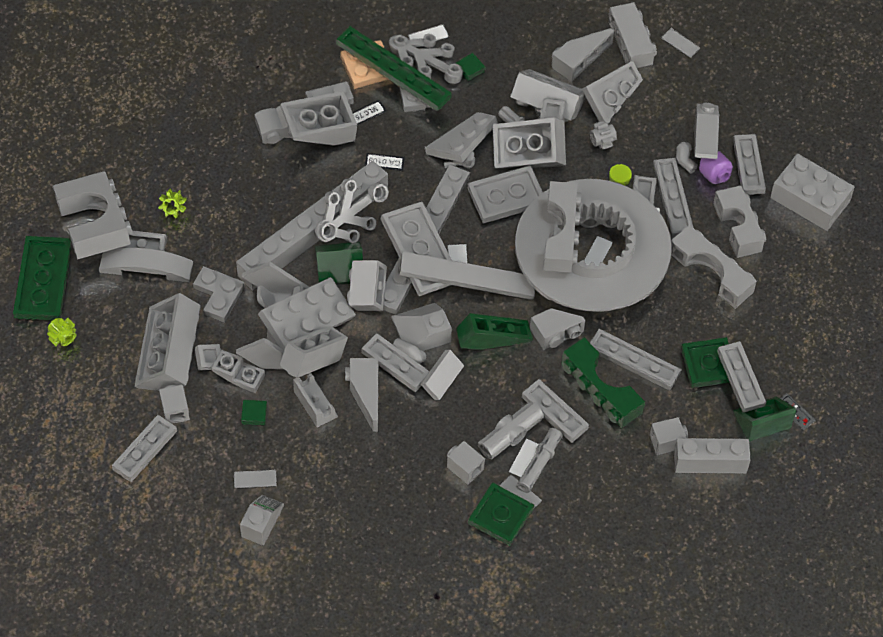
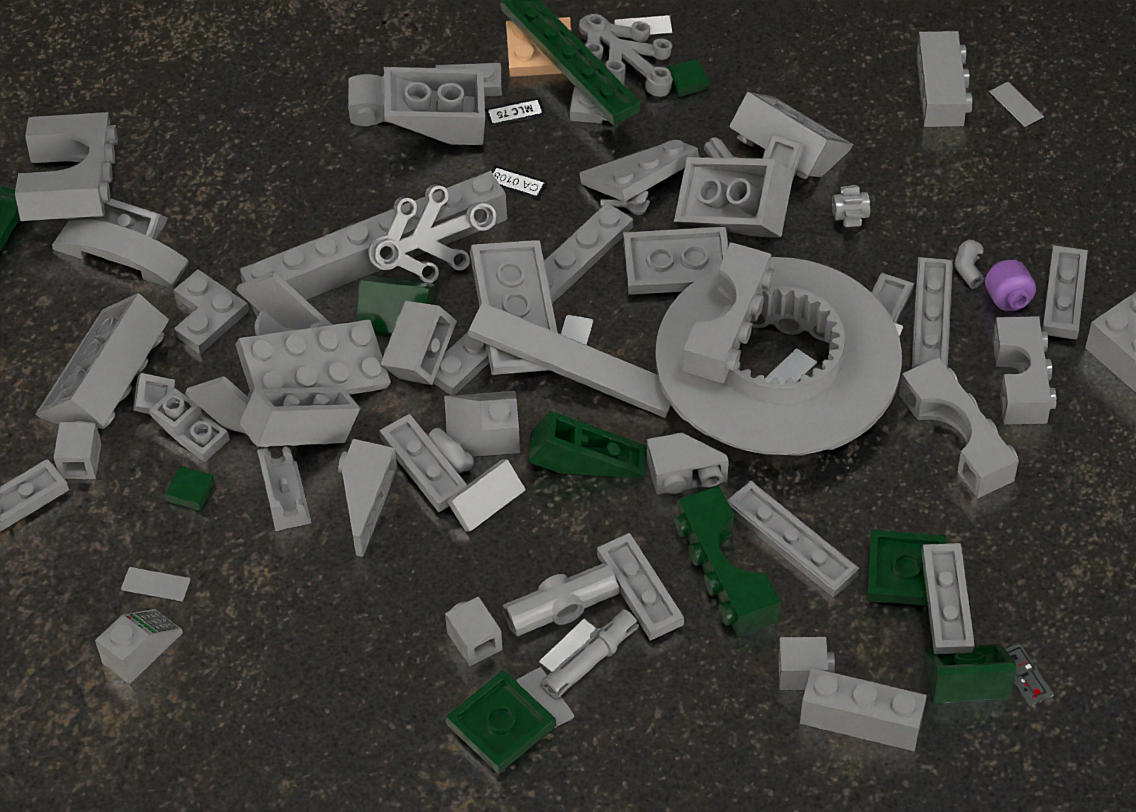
camera: 20 degrees right, 5 degrees down
lime gear [158,189,187,218] -> none
light grey slope [552,28,614,82] -> none
light grey wing [582,61,643,124] -> none
lime tile [609,164,632,186] -> none
light grey slope [693,103,719,159] -> none

